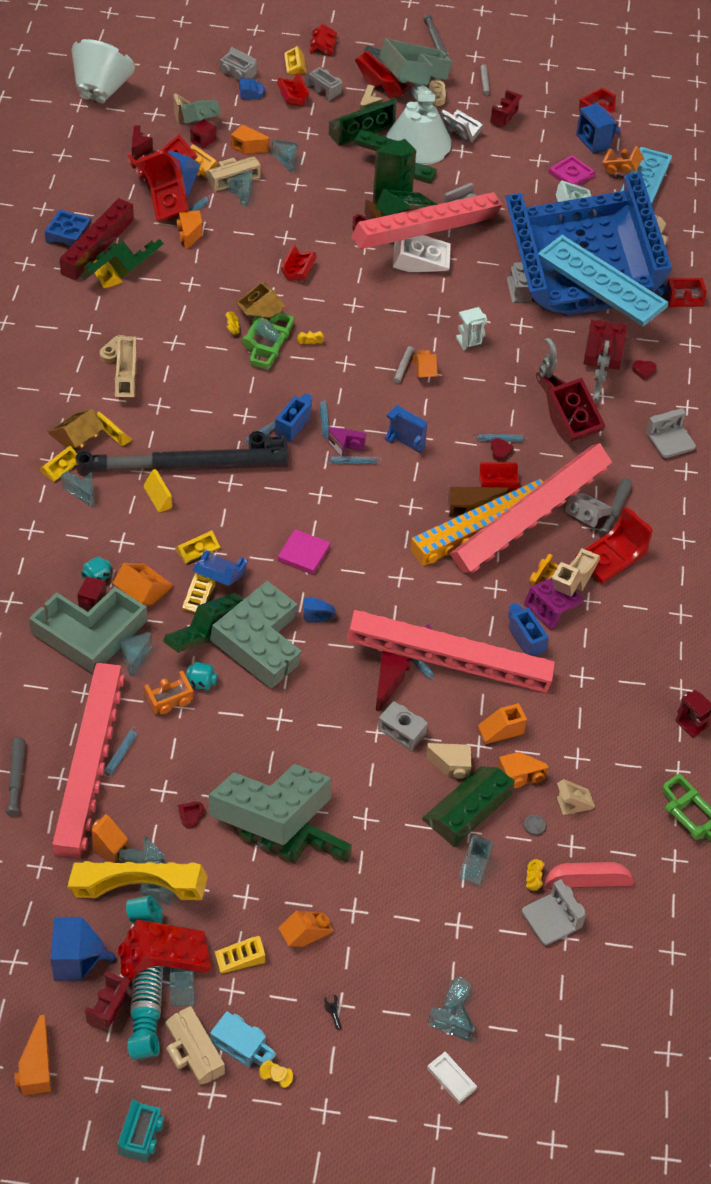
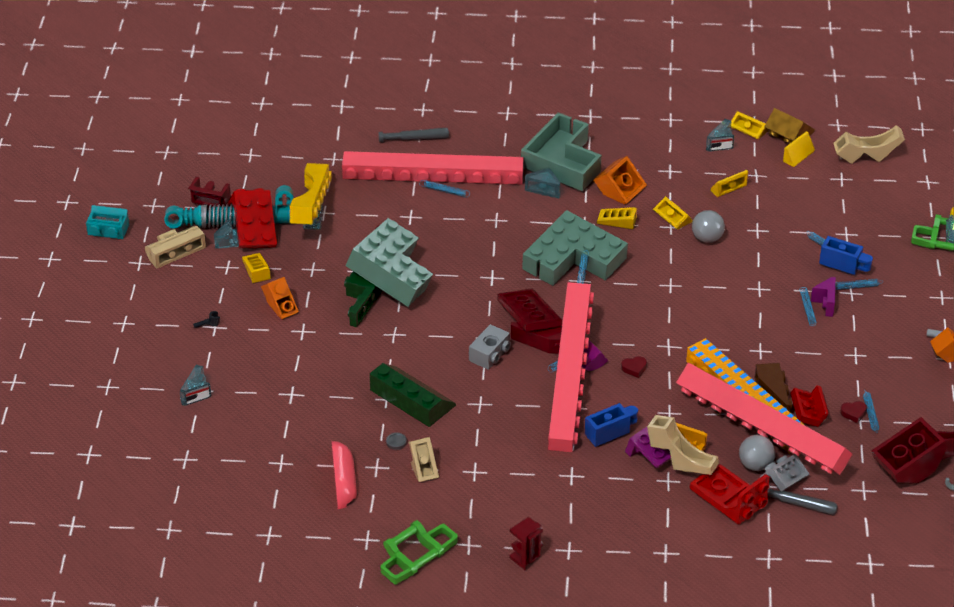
camera: 90 degrees right, 10 degrees down
orange slope [15,1015,51,1096] -> none
blue piece [50,917,115,981] -> none
black piece [75,431,288,477] -> none
dark red brick [77,576,107,610] -> none
teal head [81,556,112,581] -> none
orange slope [91,814,129,863] -> none
tan plate [100,335,124,364] -> none
clear light blue slope [119,836,165,864] -> none
orange window [144,671,193,714] -> none
dark green bracket [163,593,243,653] -> none
teal head [186,662,218,691] -> none
blue piece [193,550,248,586] -> none
medium azure brick [210,1011,276,1068] -> none
yellow piece [259,1060,293,1088] -> none
dark pink tile [278,529,330,575] -> none
blue rock [303,597,336,622] -> none
blue piece [385,405,428,453] -> none
tan slope [426,743,471,779] -> none
white tile [427,1052,477,1104] -> none
clear light blue cone [442,976,473,1013] -> none
clear light blue slope [459,835,494,885] -> none
orange slope [477,703,527,744] -> none
orange slope [497,752,549,788] -> none
light grey bracket [522,879,586,945] -> none
yellow piece [526,859,544,891] -> none
light grey bracket [646,408,696,458] -> none
none -> dark red tile [497,288,562,331]
none -> medium azure piece [577,251,589,284]
none -> dark red tile [621,356,647,378]
none -> light grey piece [692,210,725,243]
none -> light grey piece [739,435,776,471]

